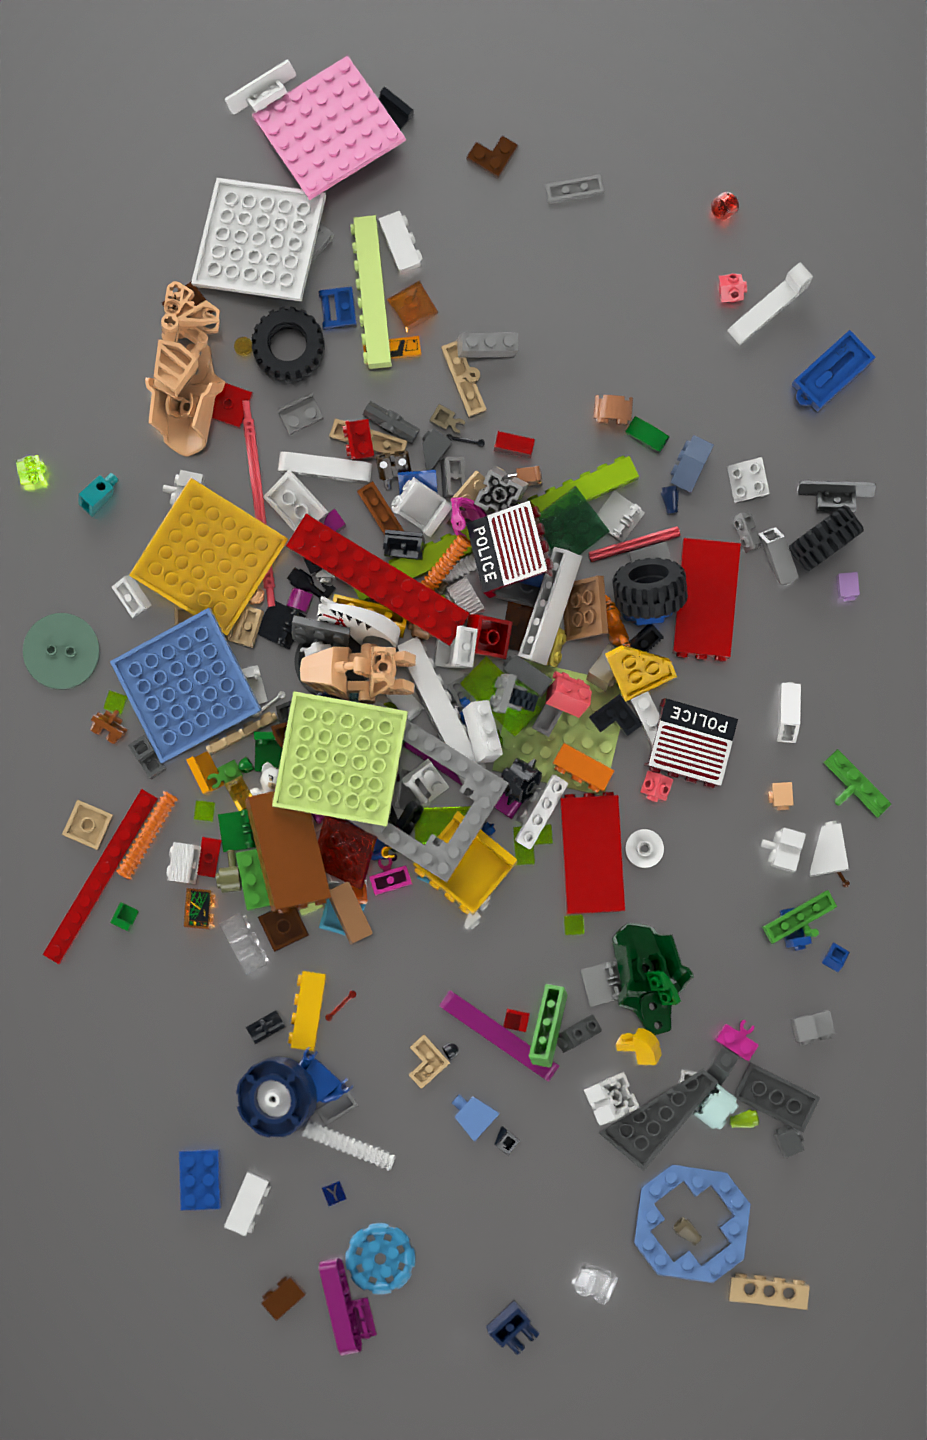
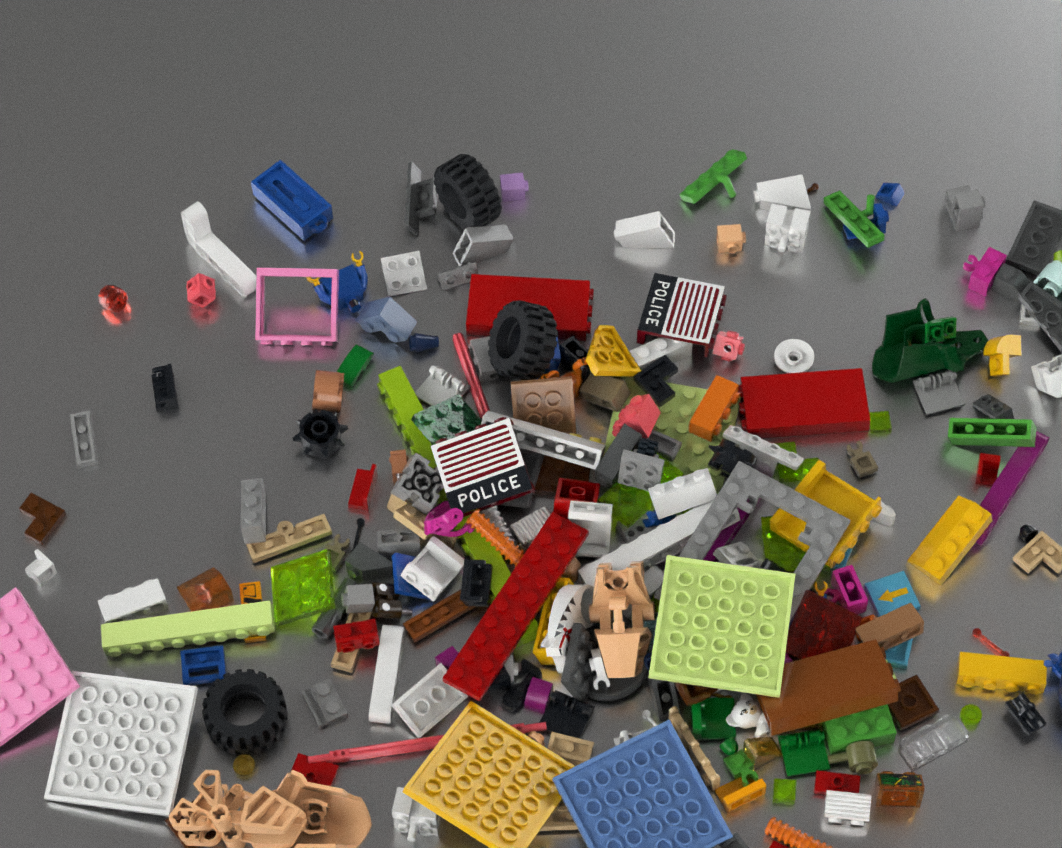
camera: 90 degrees left, 25 degrees down
none -> white panel [25,549,57,586]
none -> black hinge [151,363,179,411]
none -> bright pink window [255,268,339,346]
none -> clear neon green plate [271,549,335,626]
none -> black brick [292,409,348,459]
none -> blue torso [306,251,368,313]
none -> light grey brick [341,584,375,613]
none -> dark tan plate [847,441,878,478]
none -> medium azure tile [864,571,921,617]
none -> yellow slope [907,495,993,586]
none -> clear neon green plate [960,704,982,726]

